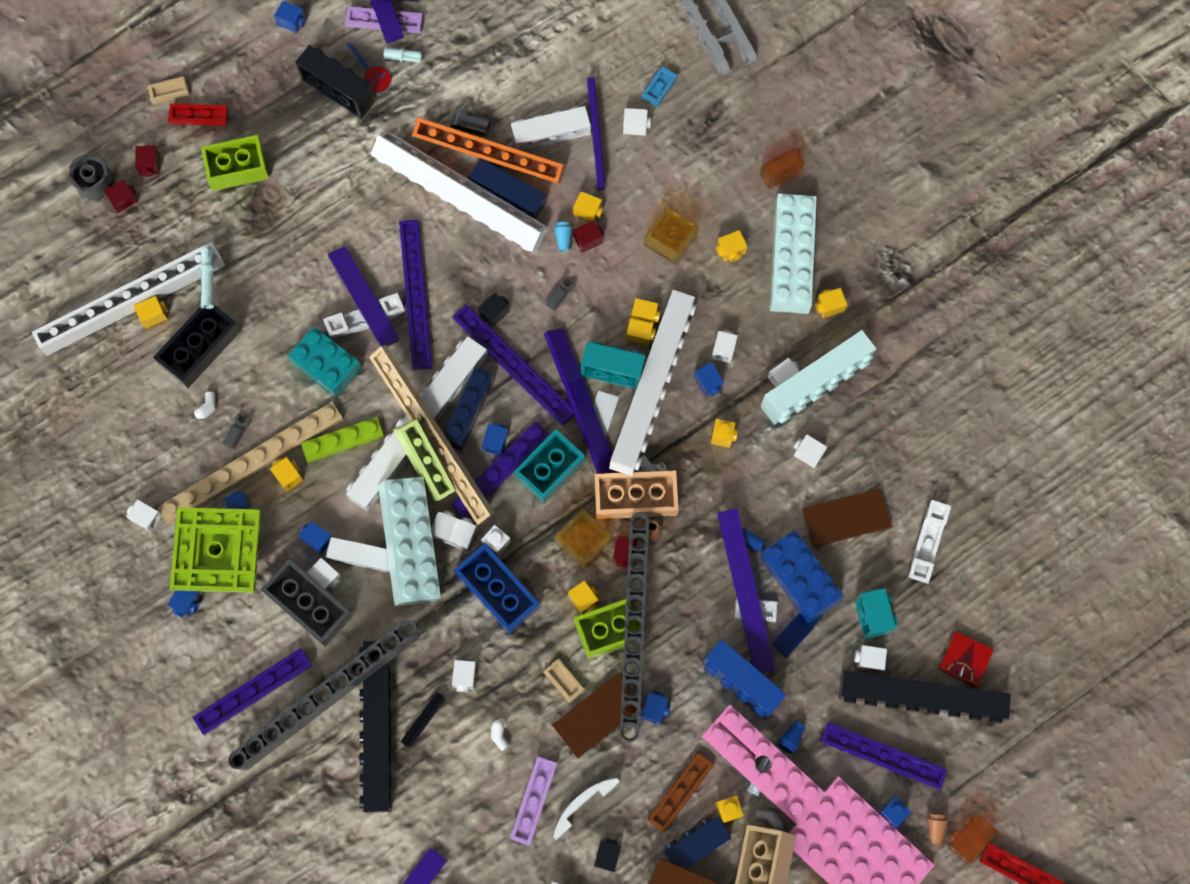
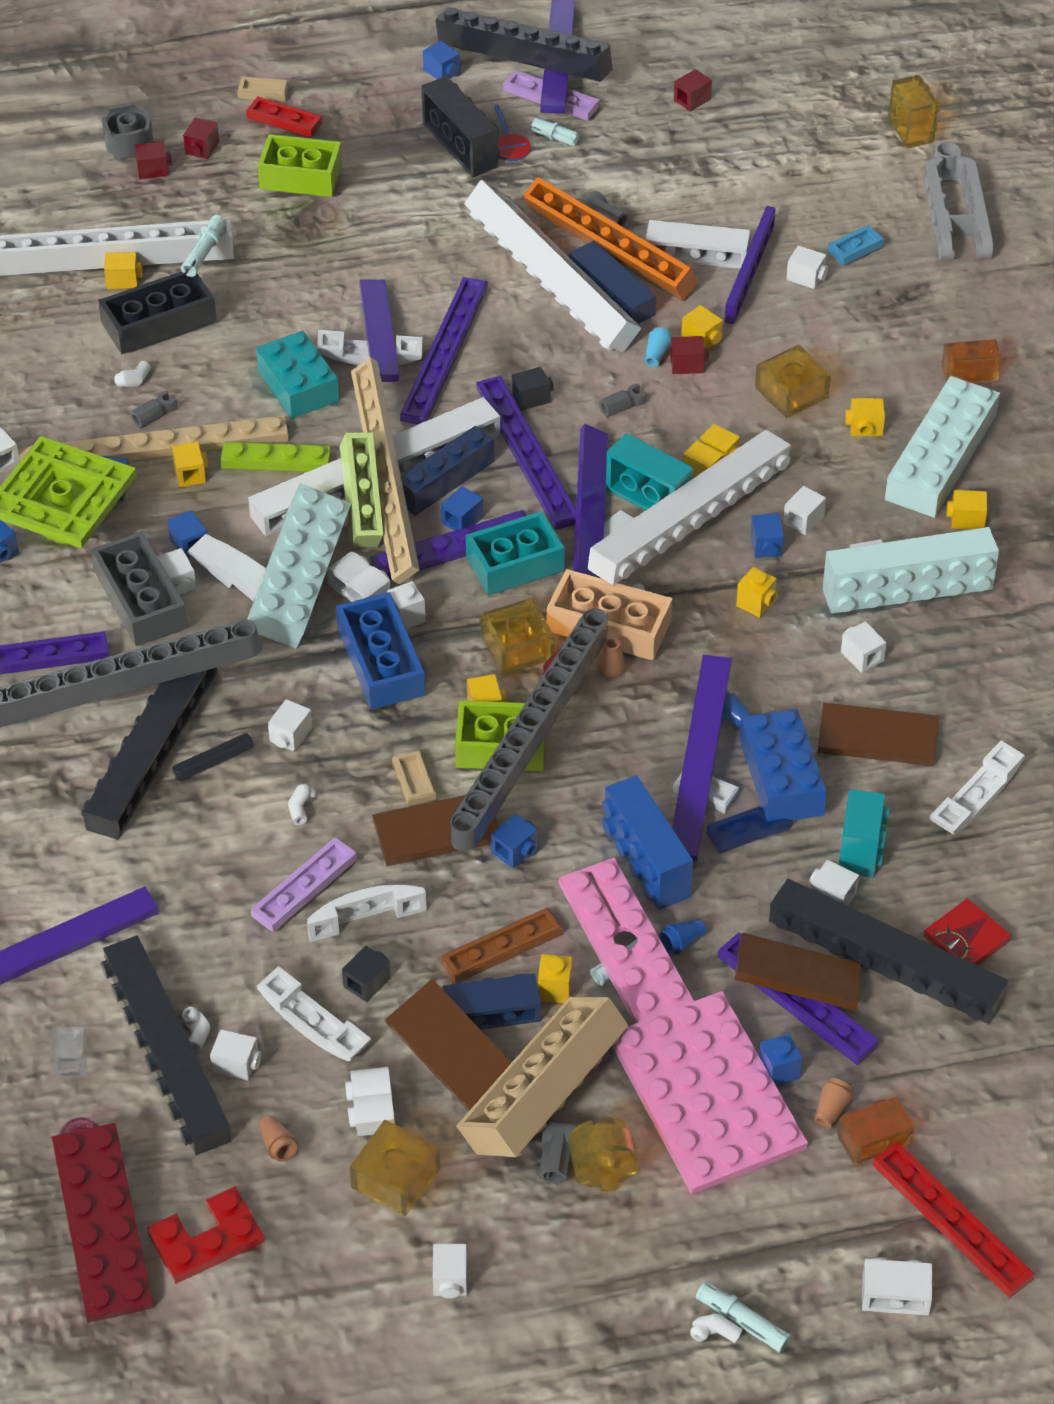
camera: 25 degrees right, 25 degrees down
none -> reddish brown tile [735,932,861,1011]

